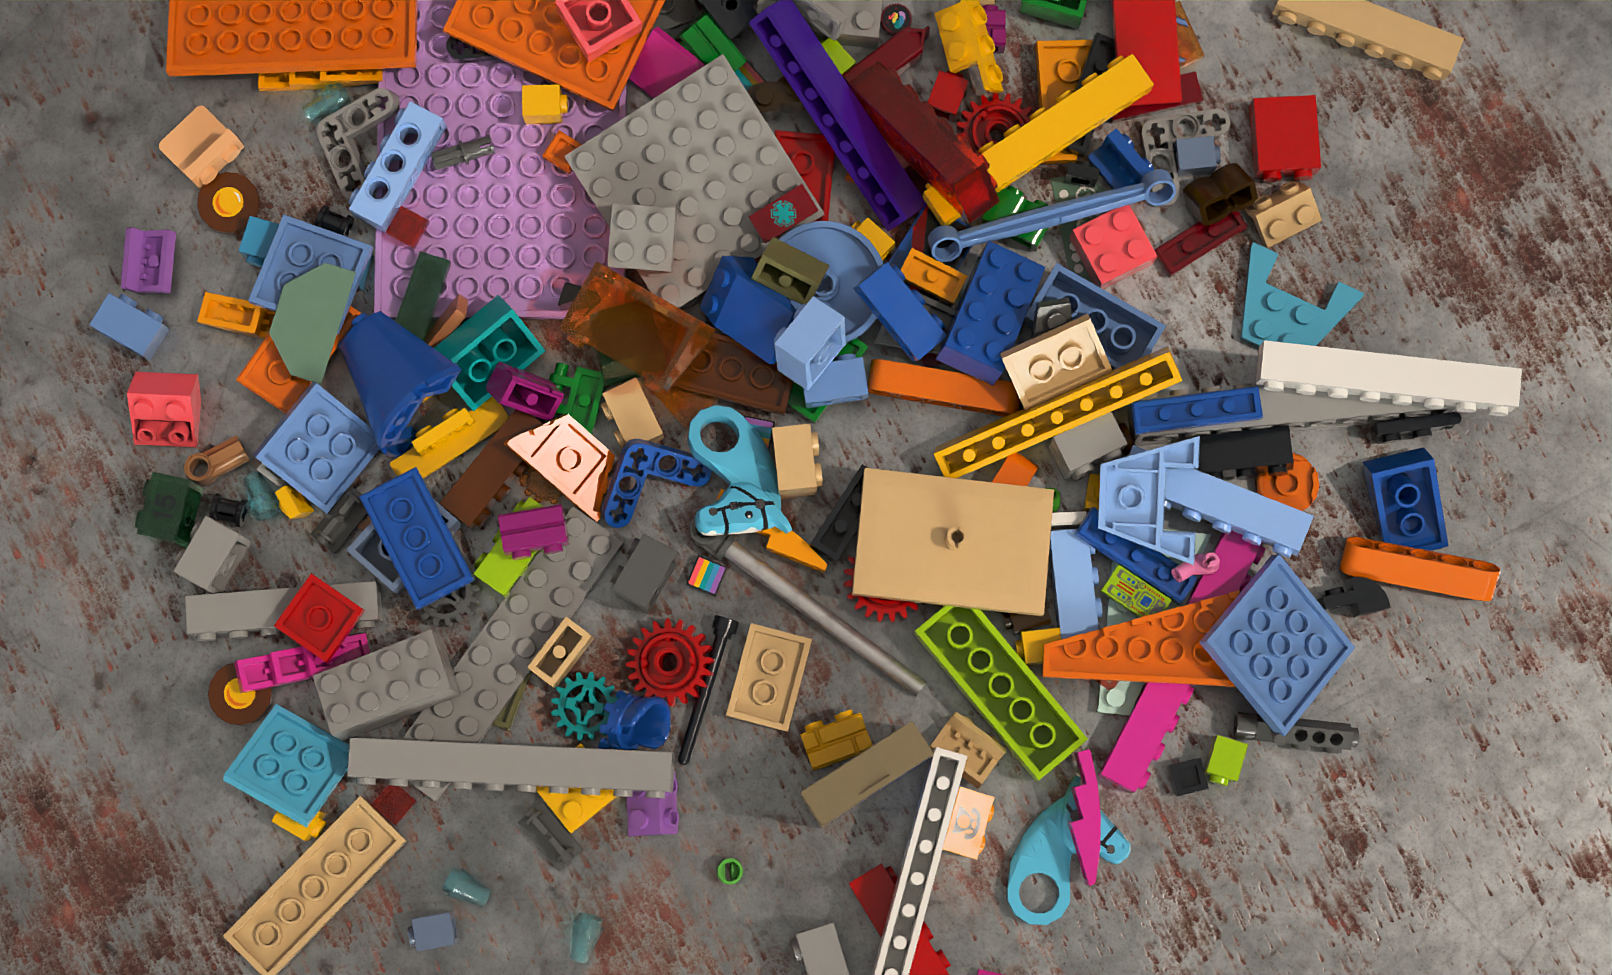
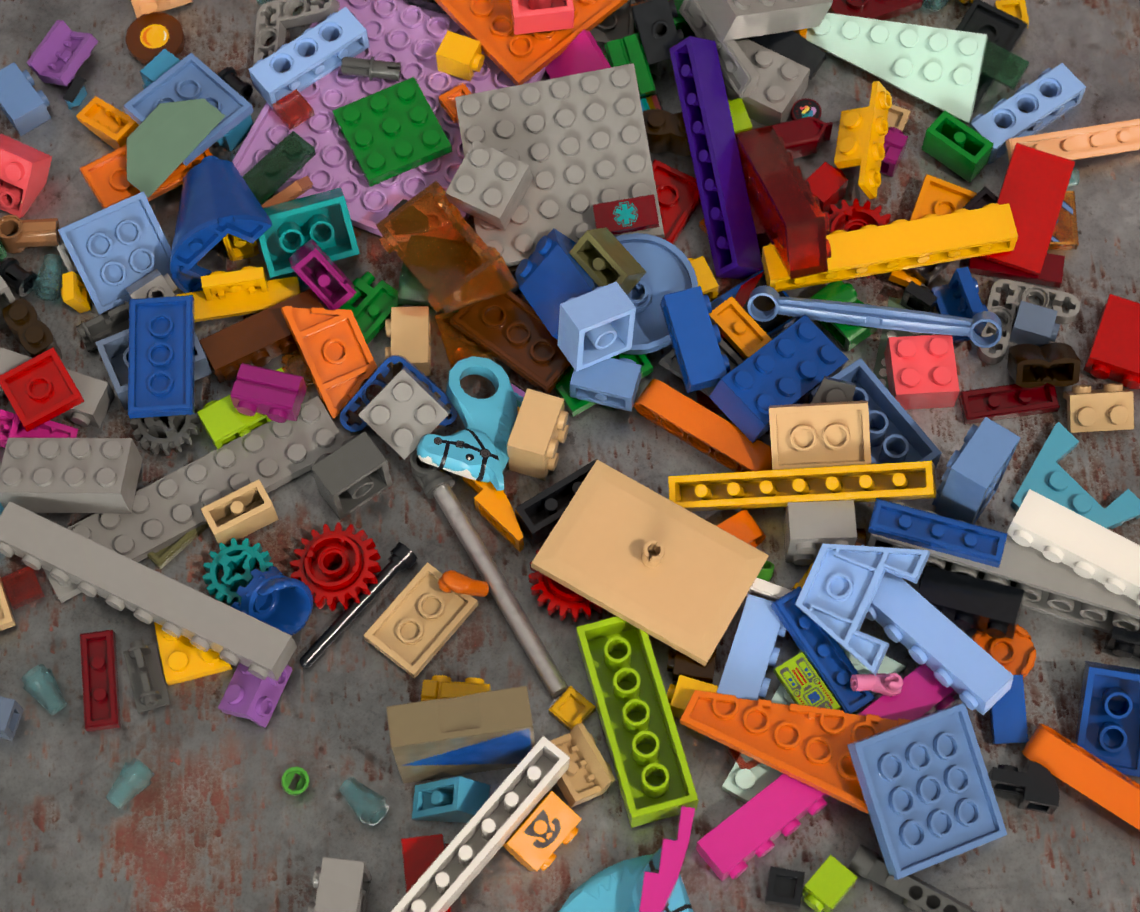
camera: 25 degrees right, 15 degrees down
tile [686,555,728,597] -> none
none -> dark brown brick [2,298,62,359]
none -> black piece [63,76,87,109]
none -> dark red tile [80,629,121,732]
none -> light grey brick [126,269,178,299]
none -> green plate [332,77,452,187]
none -> clear light blue cone [339,777,389,826]
none -> light grey brick [358,366,451,460]
none -> medium azure slope [412,776,490,823]
none -> orange arm [438,570,489,597]
none -> yellow tile [548,685,596,731]
none -> medium blue brick [932,417,1021,524]
none -> blue tile [990,675,1028,744]

